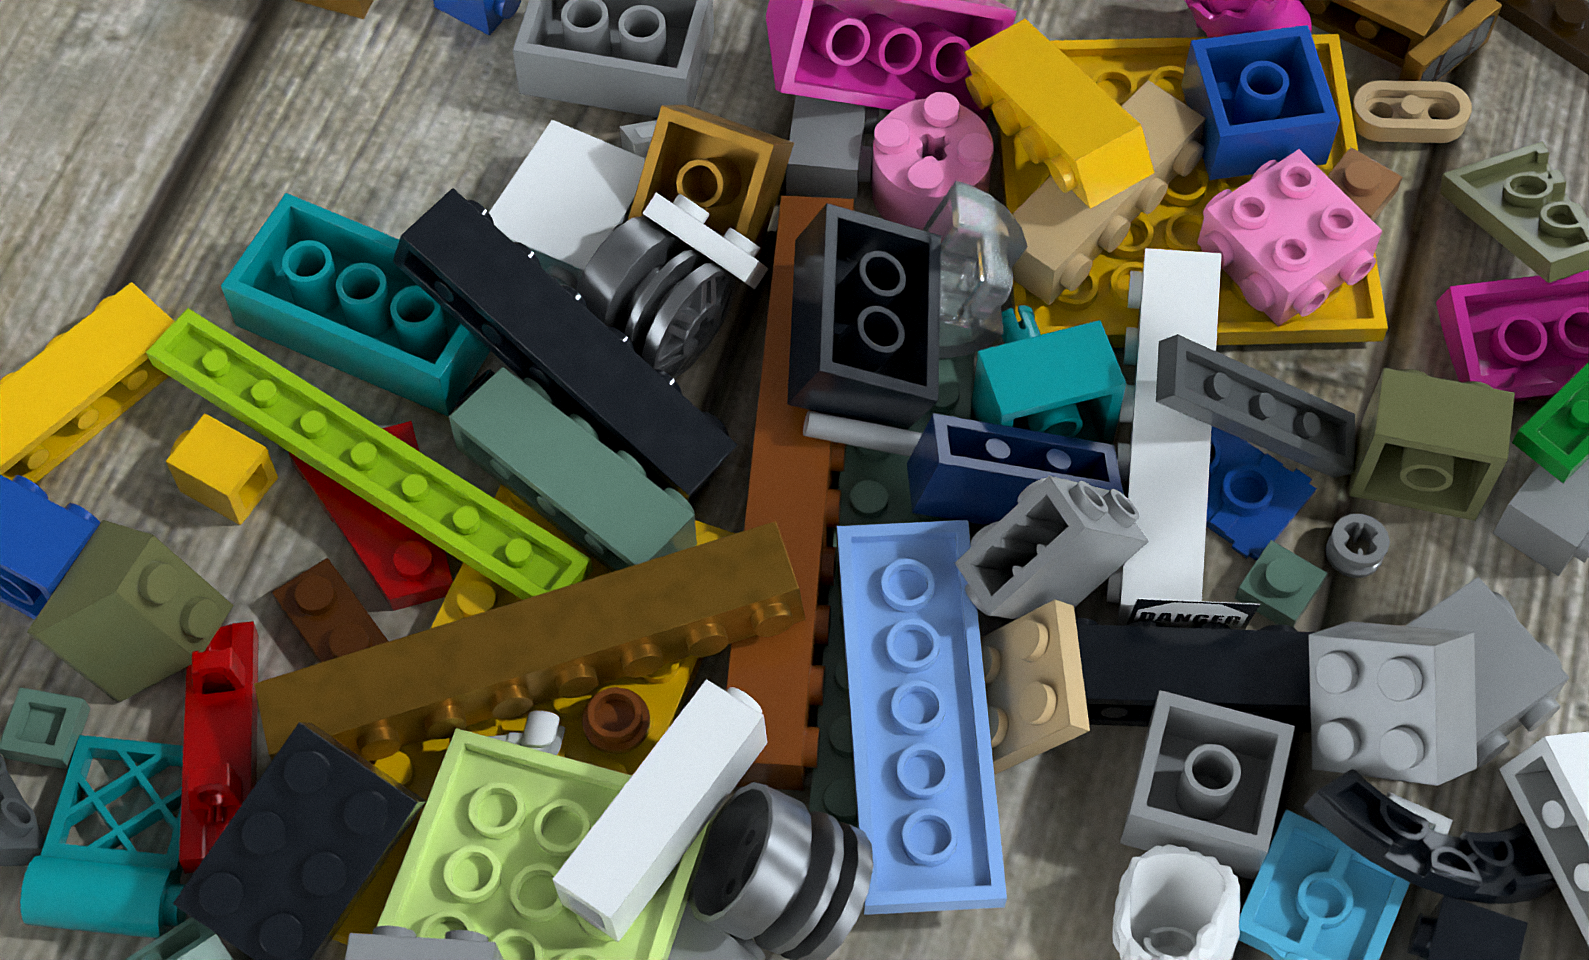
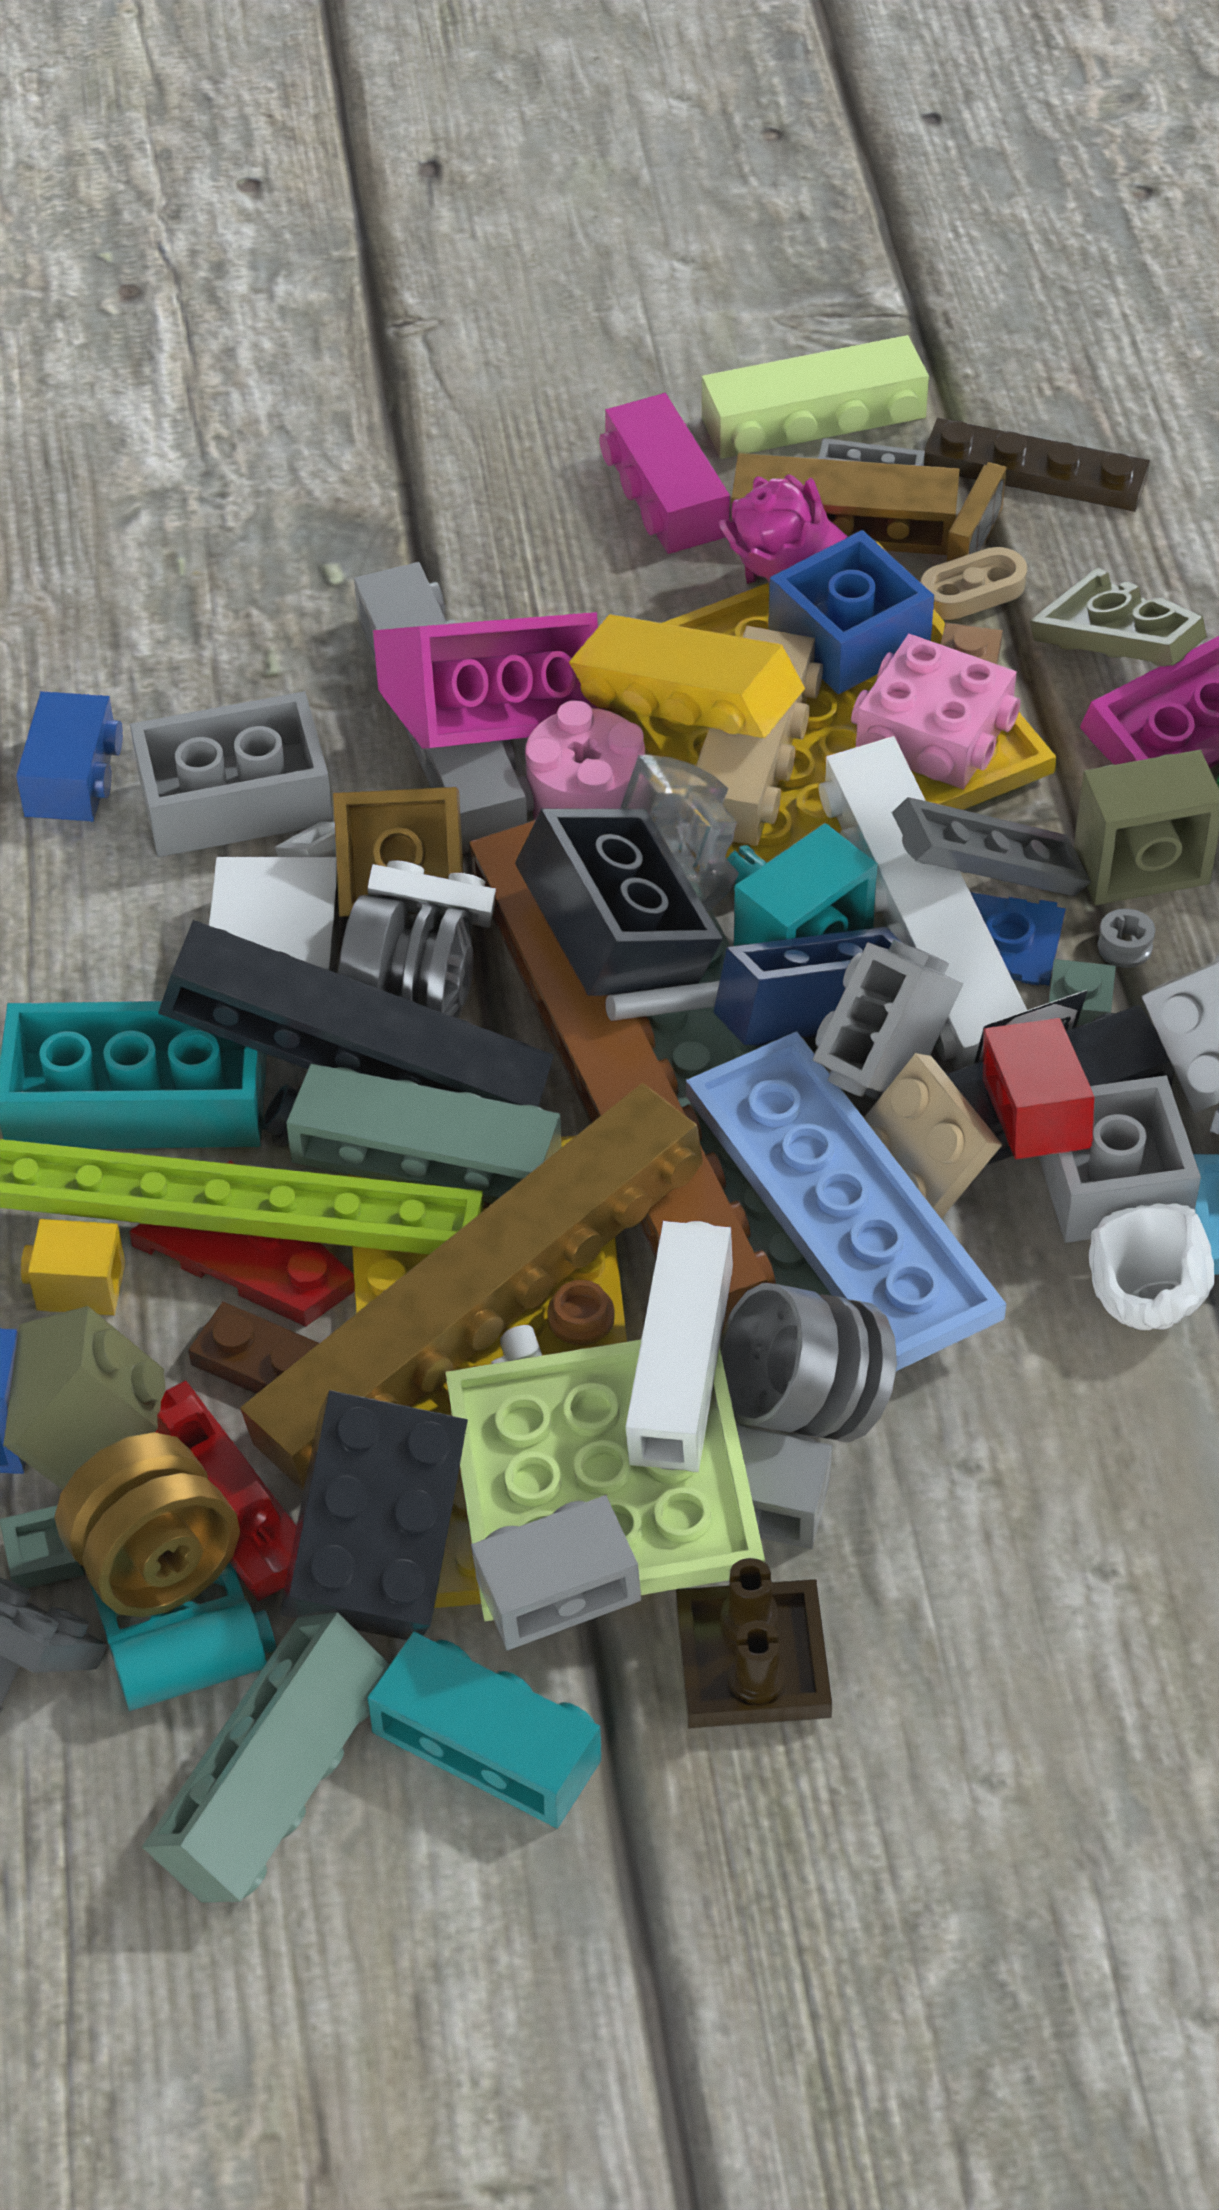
camera: 25 degrees left, 10 degrees down
none -> pearl gold wheel [54,1432,240,1618]
none -> panel [983,1018,1095,1159]

